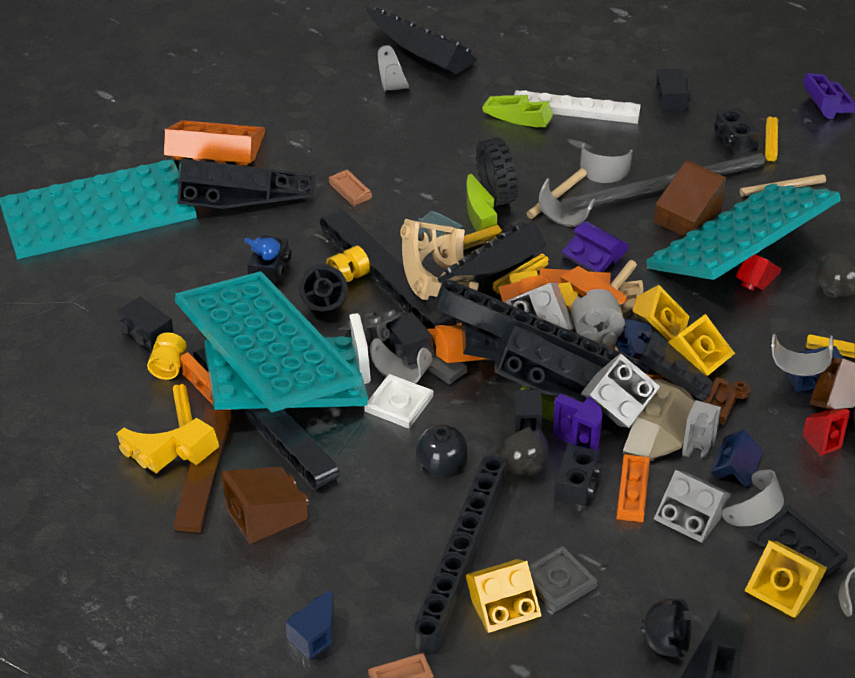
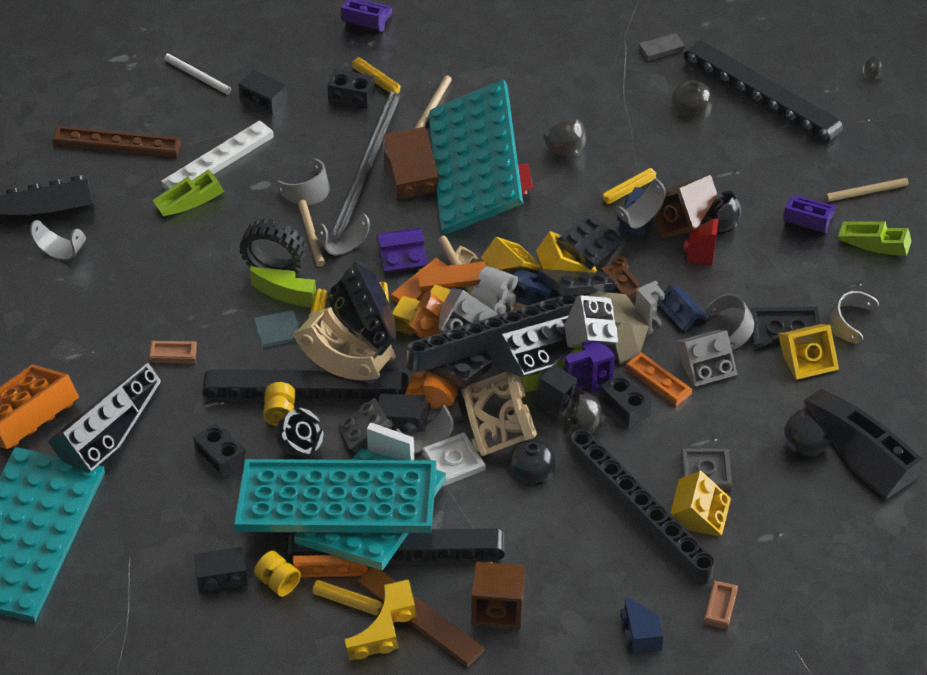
camera: 55 degrees left, 5 degrees up
blue piece [245,237,281,261] -> none
none -> reddish brown tile [52,126,181,158]
none -> white bar [164,53,231,95]
none -> tan fence [461,371,537,456]
none -> black plate [556,212,623,270]

